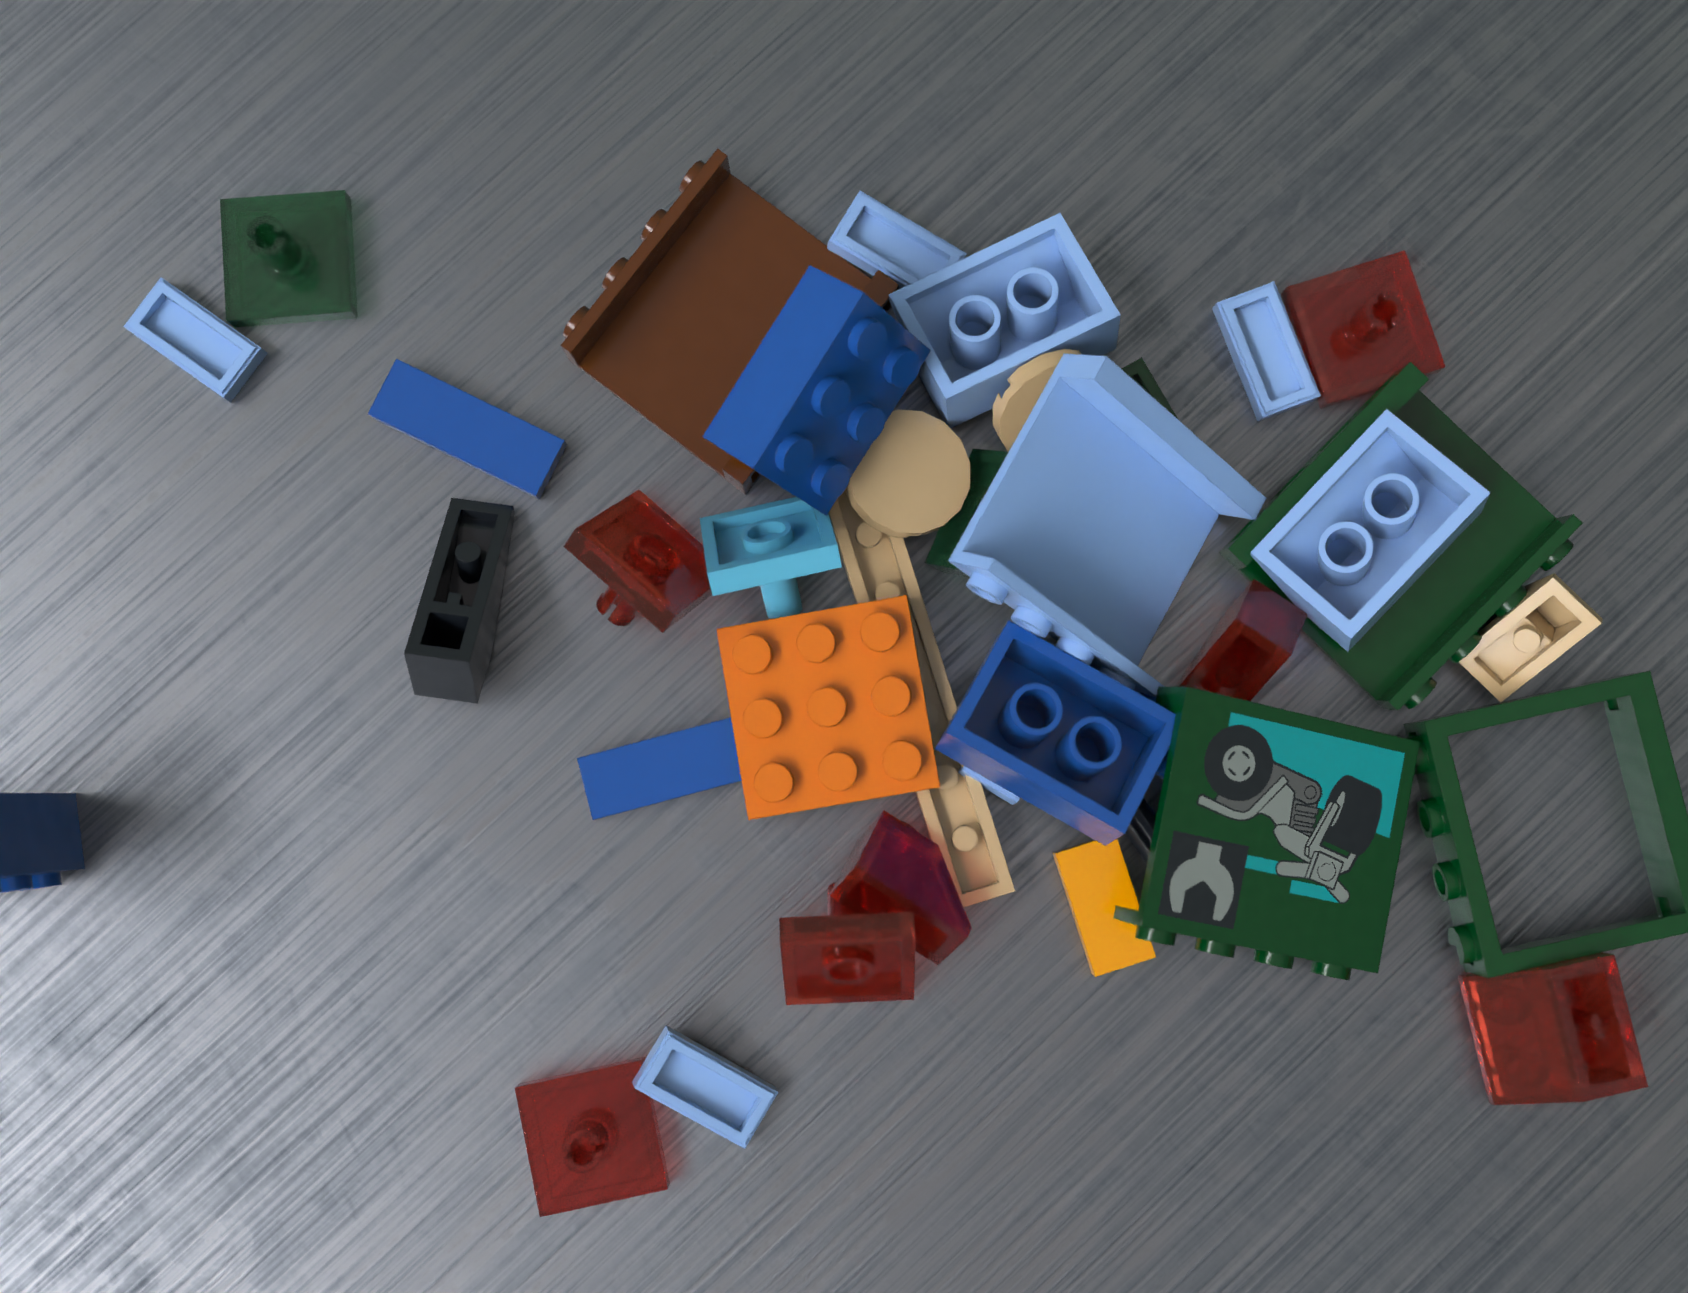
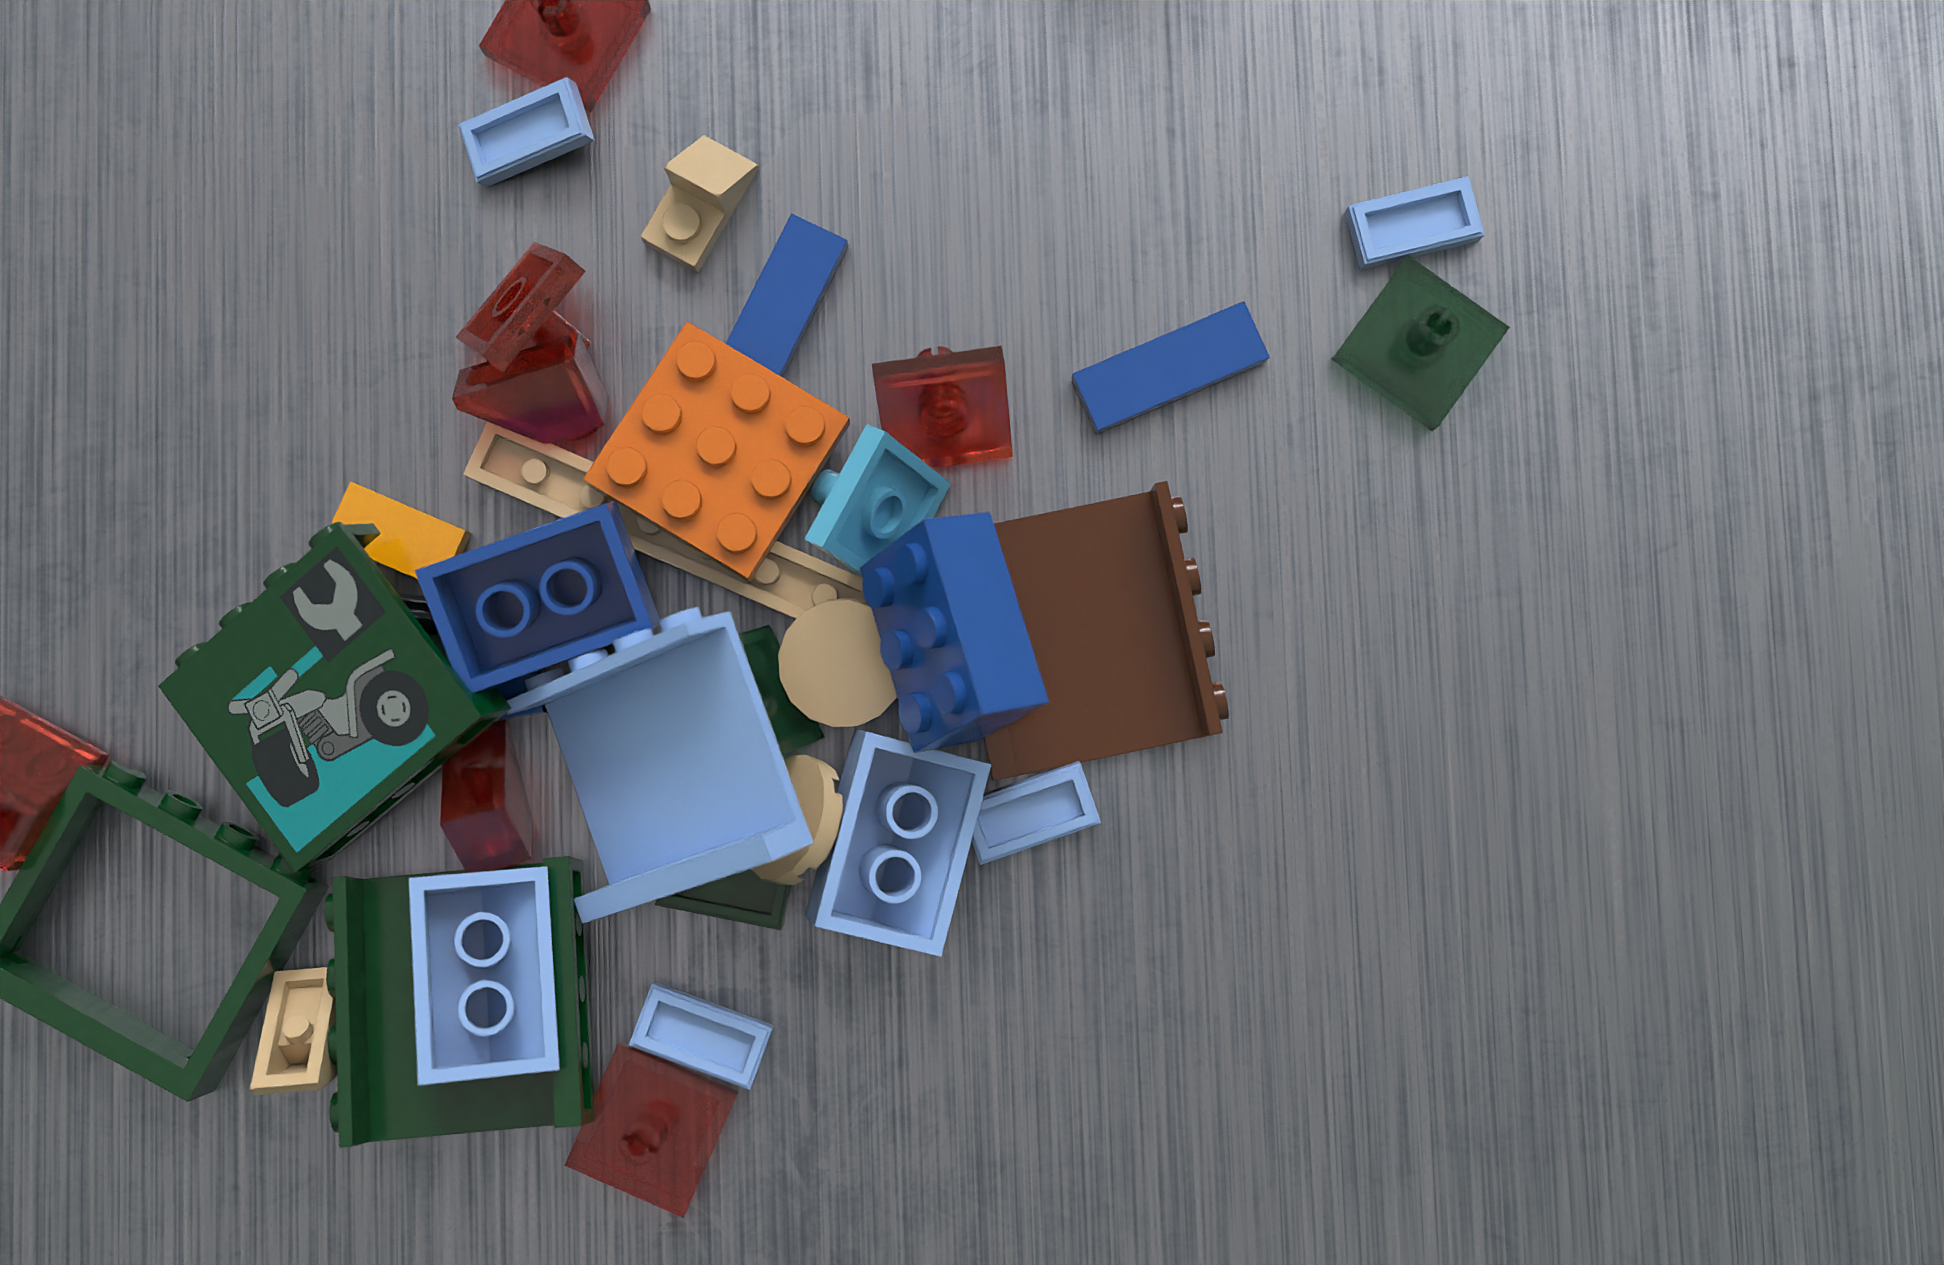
camera: 130 degrees right, 0 degrees up
black slope [404,498,515,704] -> none
none -> tan slope [640,135,759,273]

